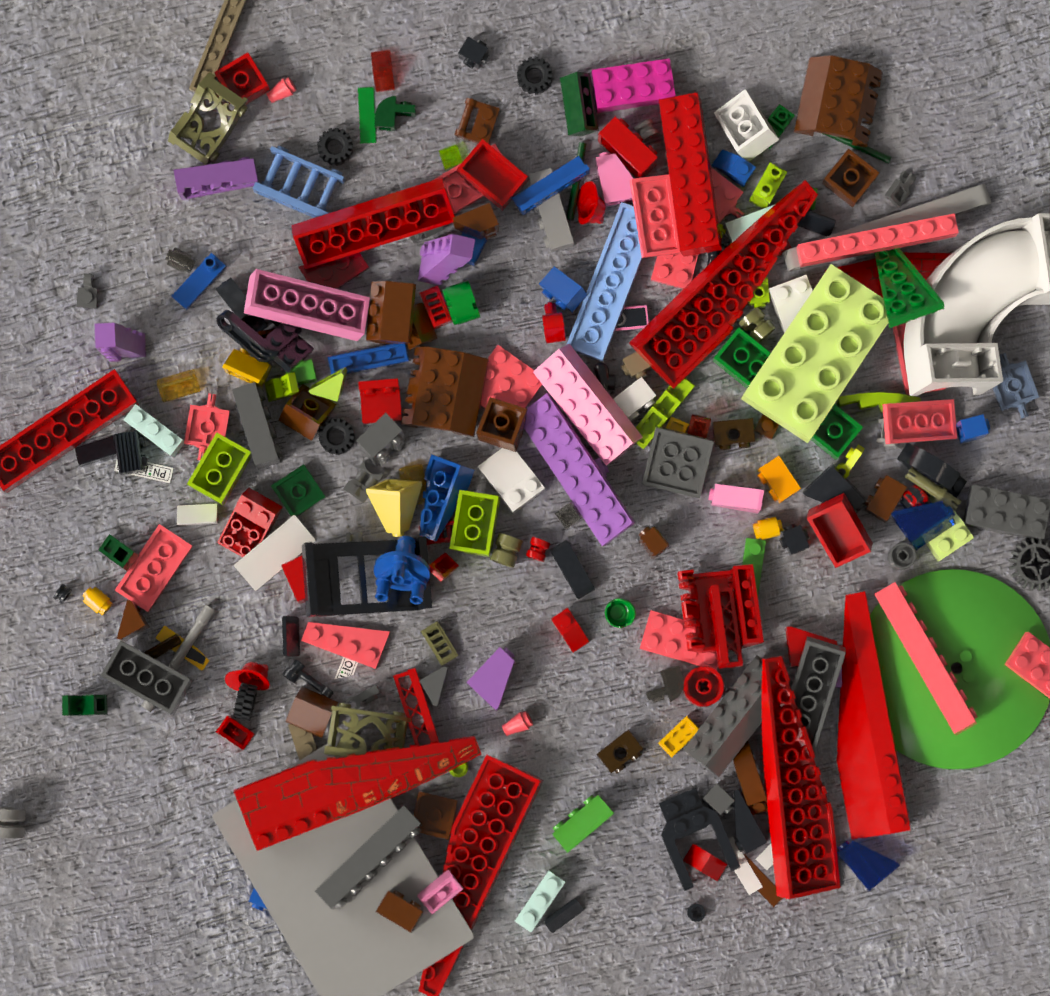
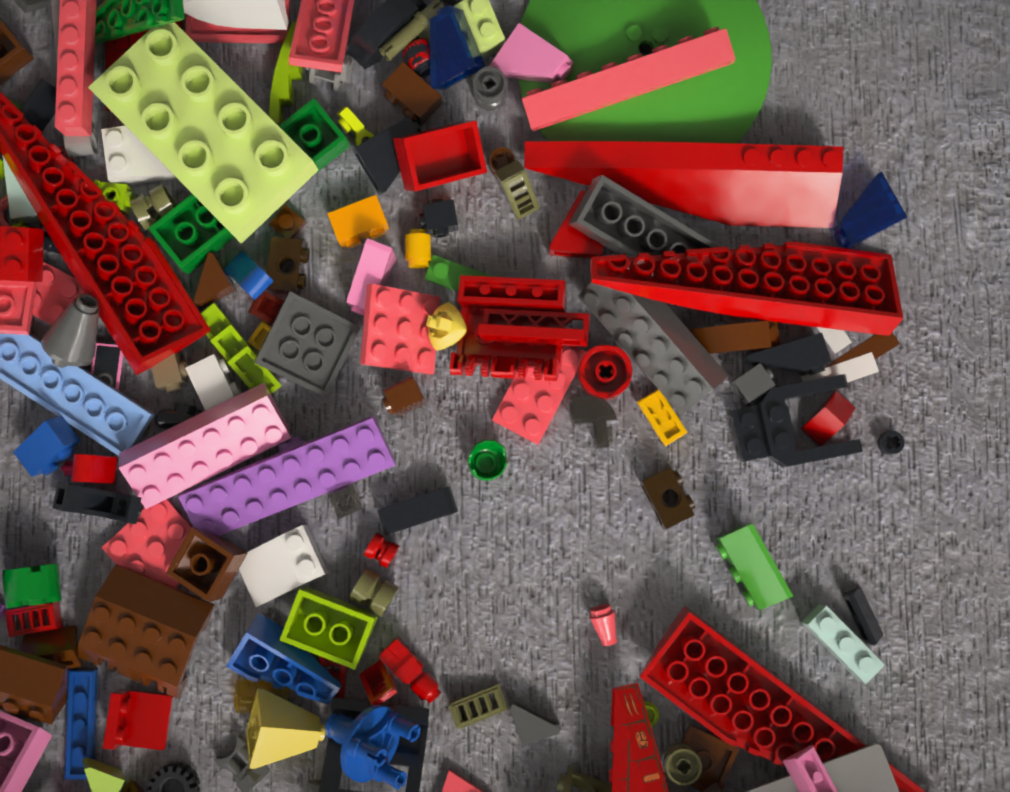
camera: 80 degrees left, 0 degrees up
dark grey brick [356,413,406,466] -> none
red fence [393,668,440,746] -> none
medium lavender slope [467,647,515,711] -> none
red slope [551,608,589,653] -> none
none -> dark grey cone [41,294,99,368]
none -> black arch [53,482,142,524]
none -> reddish brown slope [193,252,236,308]
none -> blue beam [224,250,274,300]
none -> coral plate [360,284,441,375]
none -> red piece [378,636,441,704]
none -> light yellow piece [426,302,467,351]
none -> bright pink slope [489,23,574,84]
none -> reddish brown wheel [489,147,515,178]
none -> olive slope [495,160,540,220]
none -> olive wheel [662,742,702,785]

